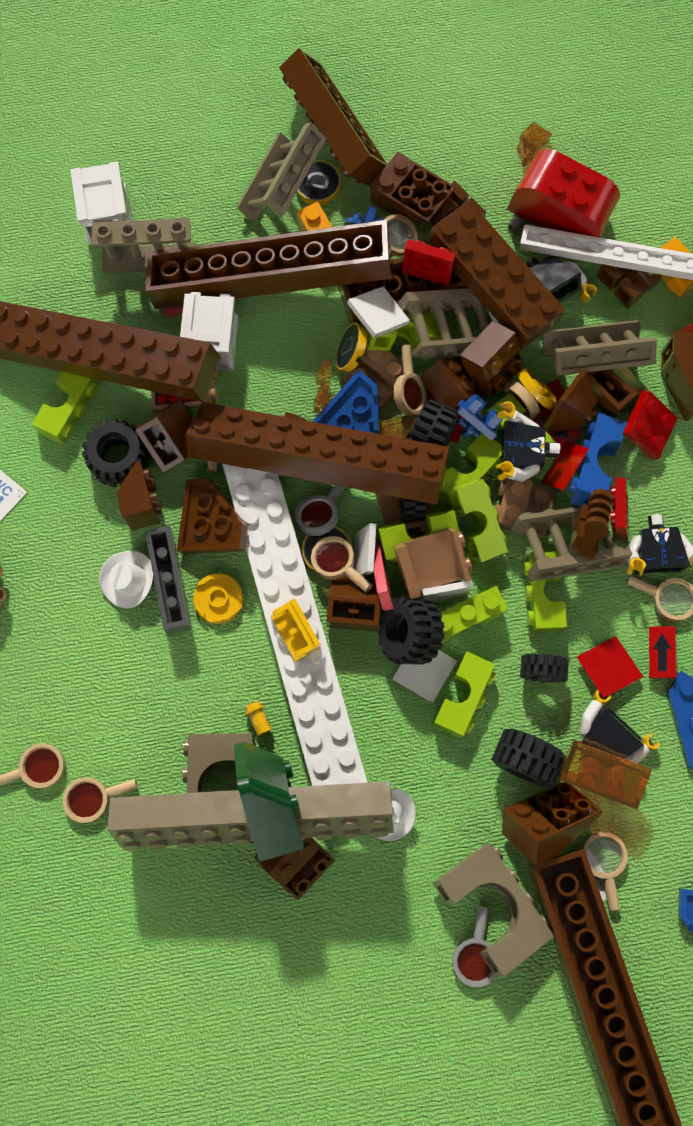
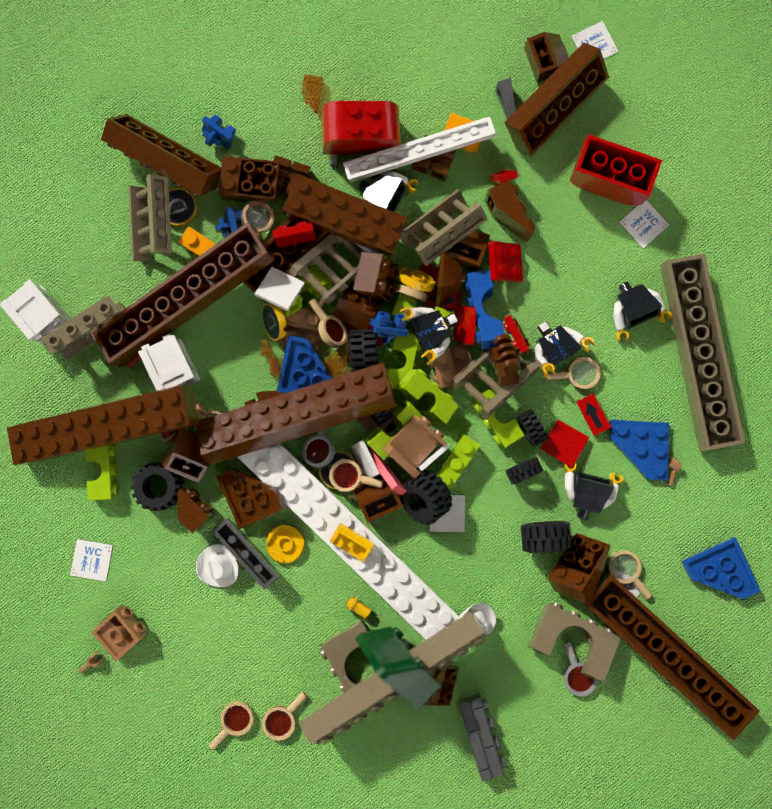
camera: 30 degrees left, 10 degrees up
lime arch [433,651,497,738] -> none
clear orange slope [558,740,651,809] -> none
none -> blue hips [201,114,236,150]
none -> dark grey brick [457,693,506,781]
none -> black tyre [517,409,548,447]

